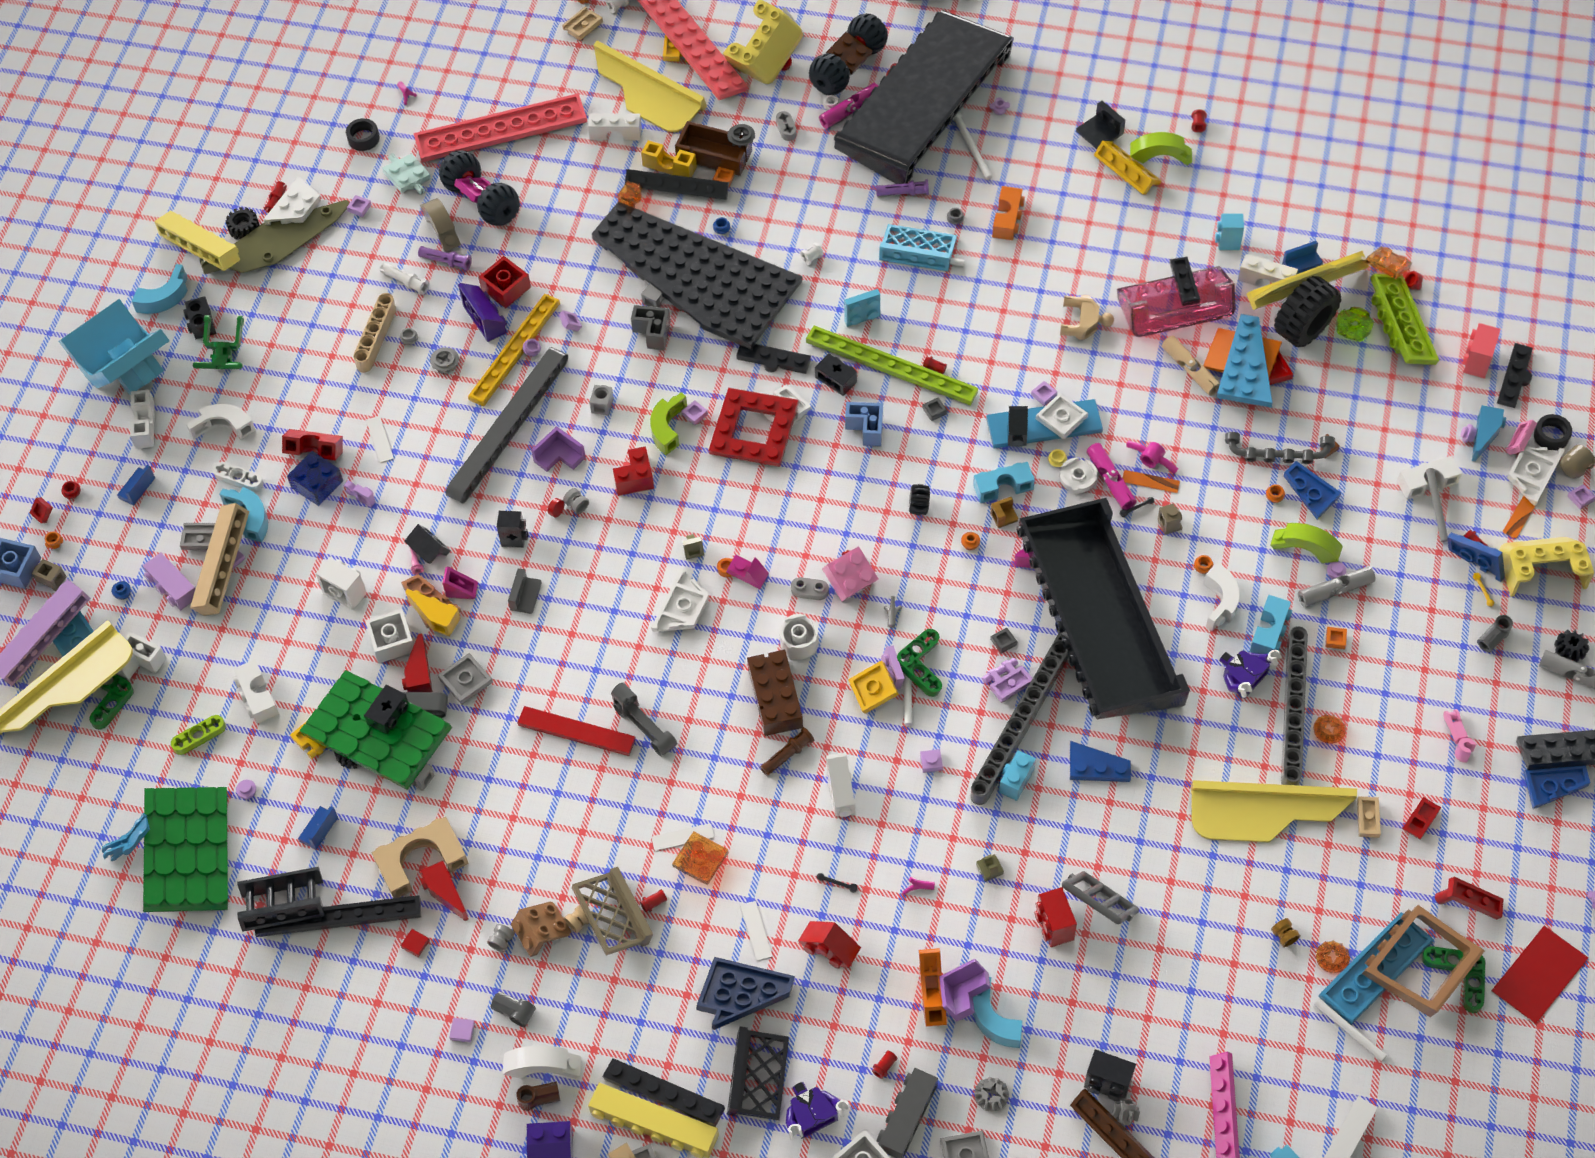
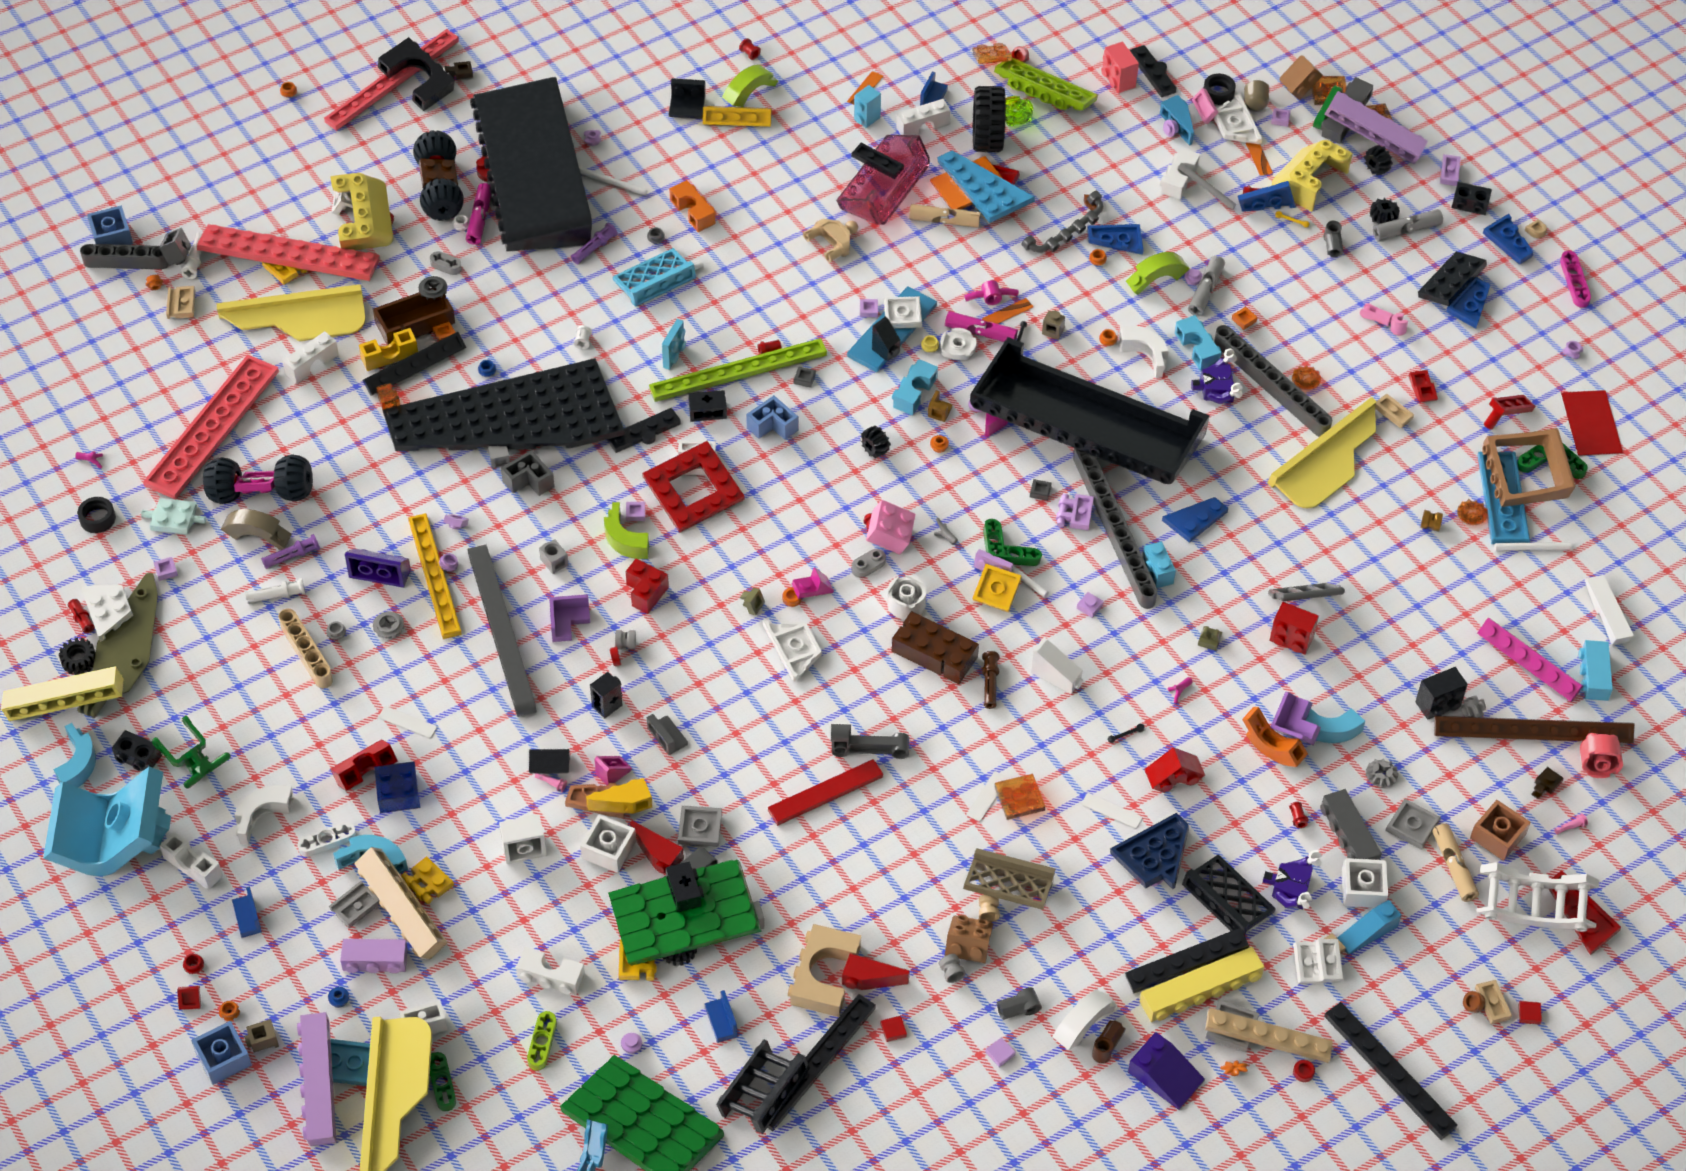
camera: 50 degrees left, 5 degrees down
lavender plate [343,480,376,507] -> none
red brick [478,256,531,309] -> none
red pin [640,889,667,912] -> none
light yellow piece [1246,251,1369,310] -> none
none -> yellow plate [401,856,454,904]
none -> orange sticker [847,71,883,105]

